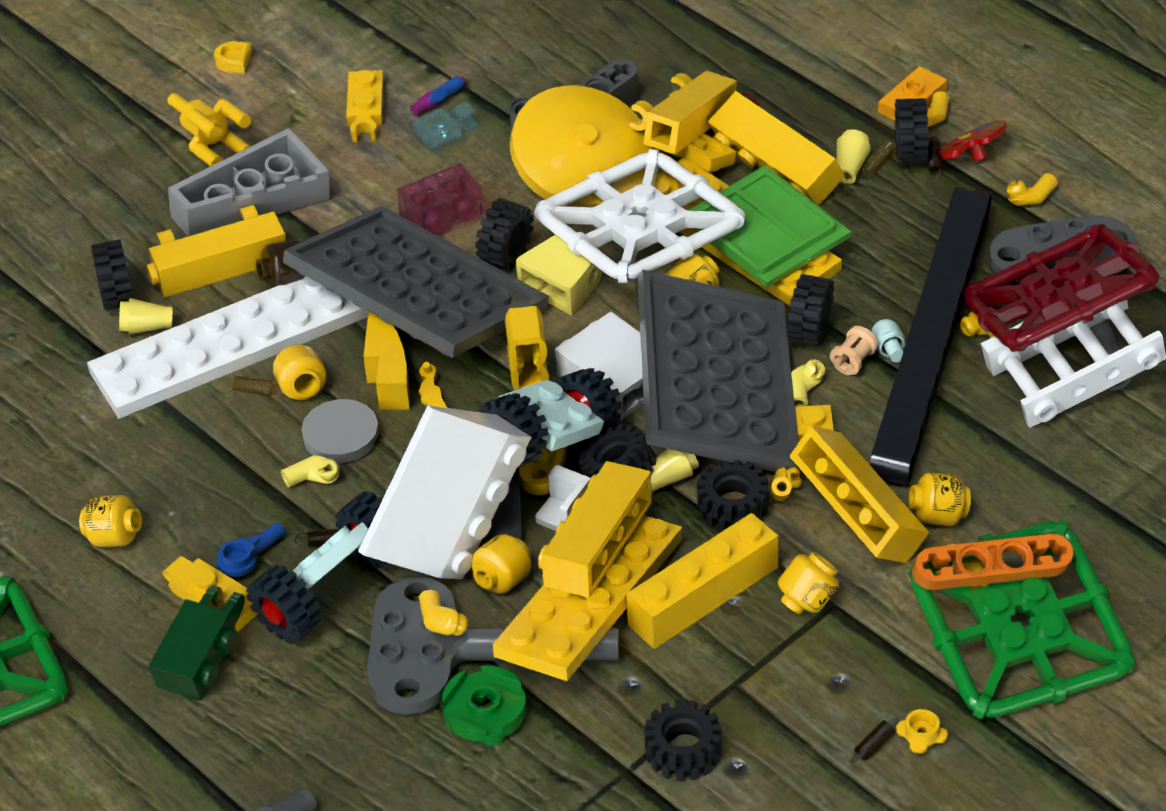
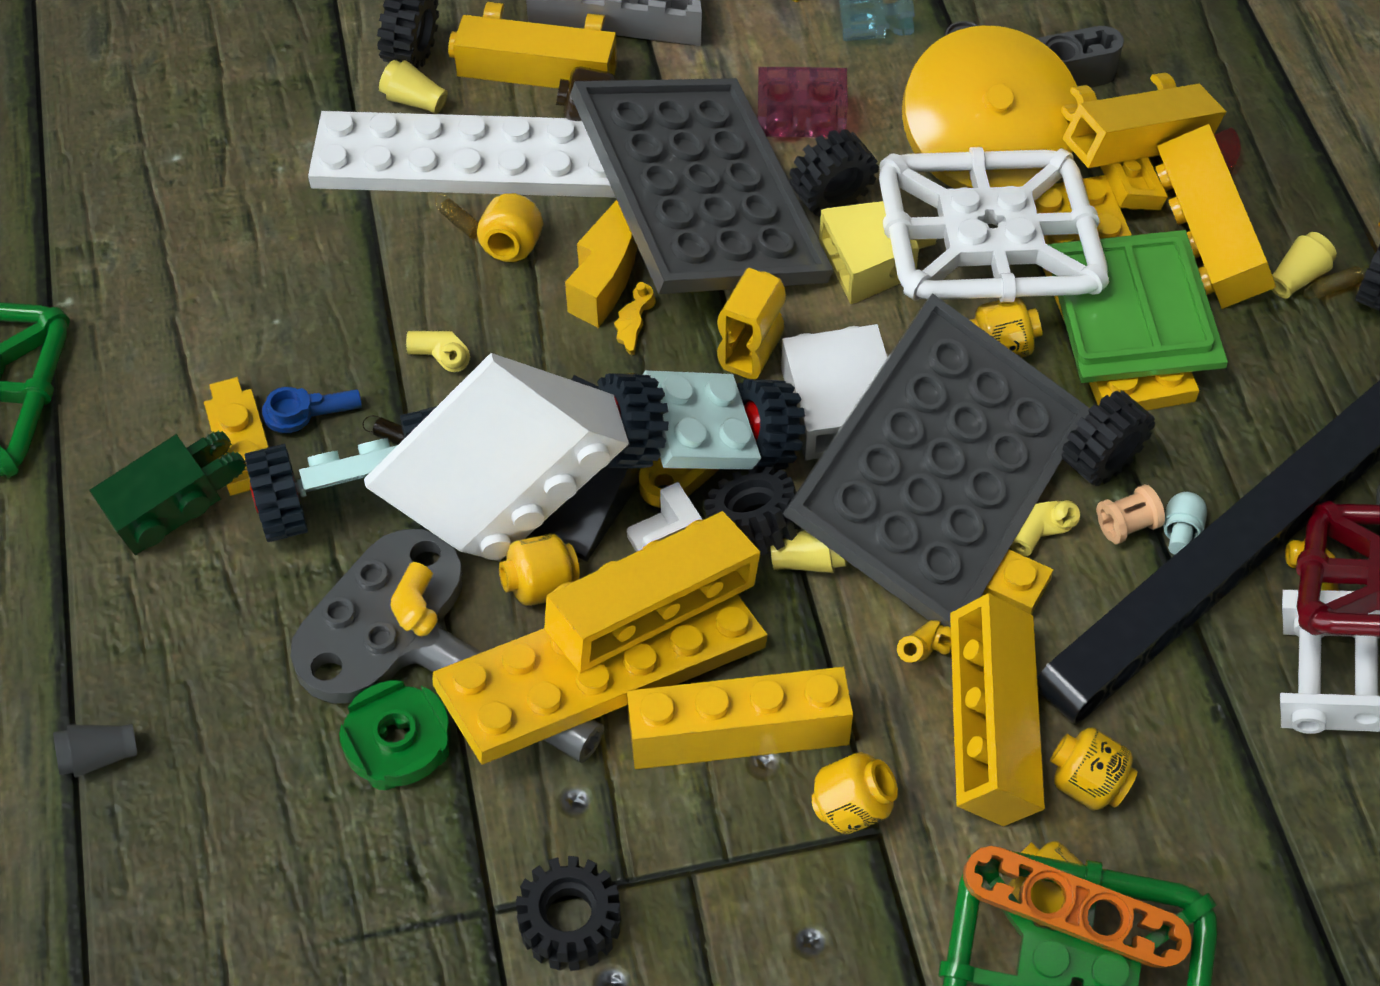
camera: 30 degrees right, 10 degrees up
yellow head [79,495,142,548] -> none
light grey tile [301,399,379,464] -> none
black tyre [697,460,769,531] -> none

